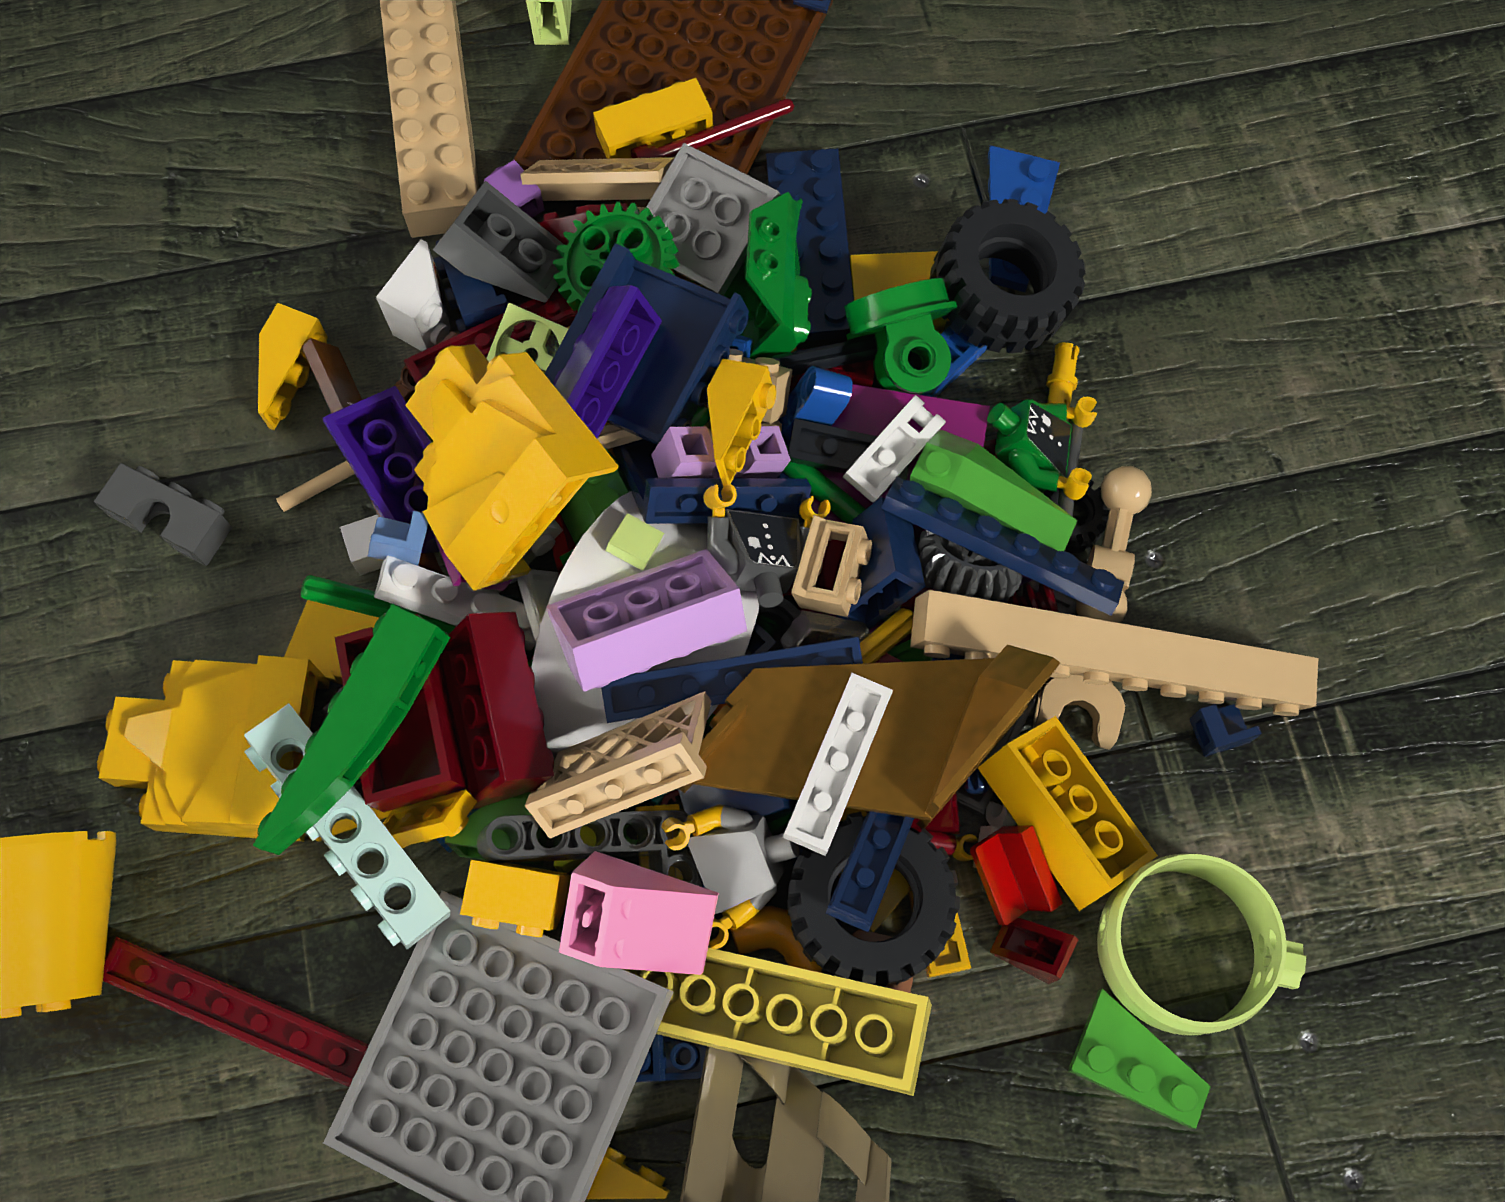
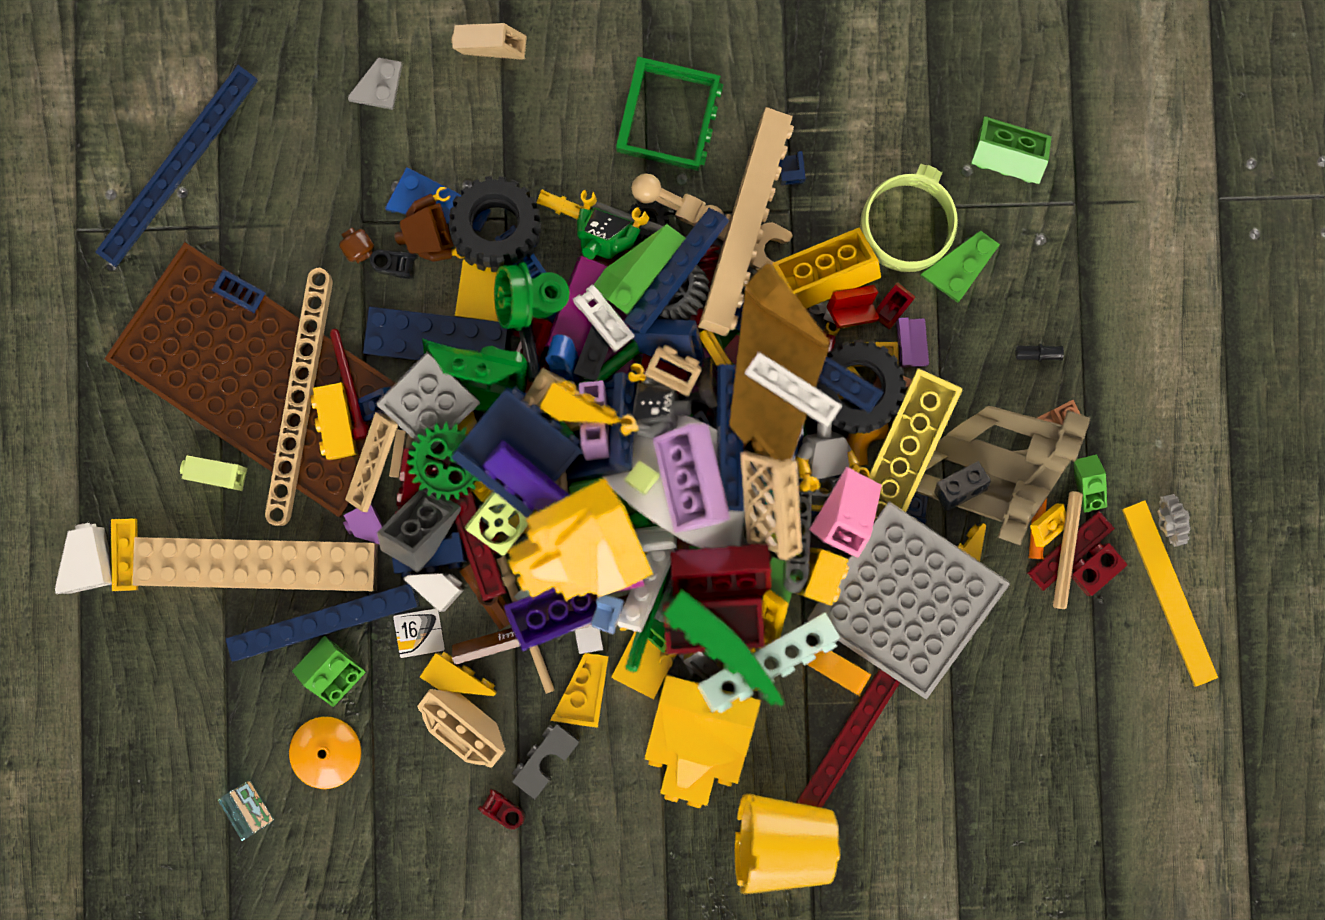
camera: 80 degrees left, 15 degrees up
none -> panel [218,781,274,841]
none -> dark blue brick [226,584,420,662]
none -> tan beam [265,268,333,526]
none -> light orange dish [289,717,361,789]
none -> bright green slope [292,636,366,707]
none -> reddish brown head [339,227,374,264]
none -> light grey wing [348,58,402,110]
none -> black piece [370,250,417,279]
none -> sticker [393,608,445,658]
none -> reddish brown torso [395,187,465,262]
none -> tan wedge [417,689,506,767]
none -> tan slope [452,23,526,59]
none -> dark red piece [478,788,525,829]
none -> yellow wing [550,653,609,728]
none -> green window [616,57,724,171]
none -> light orange slope [807,643,871,695]
none -> medium lavender panel [896,318,929,368]
none -> black brick [934,461,991,512]
none -> bright green slope [971,116,1052,184]

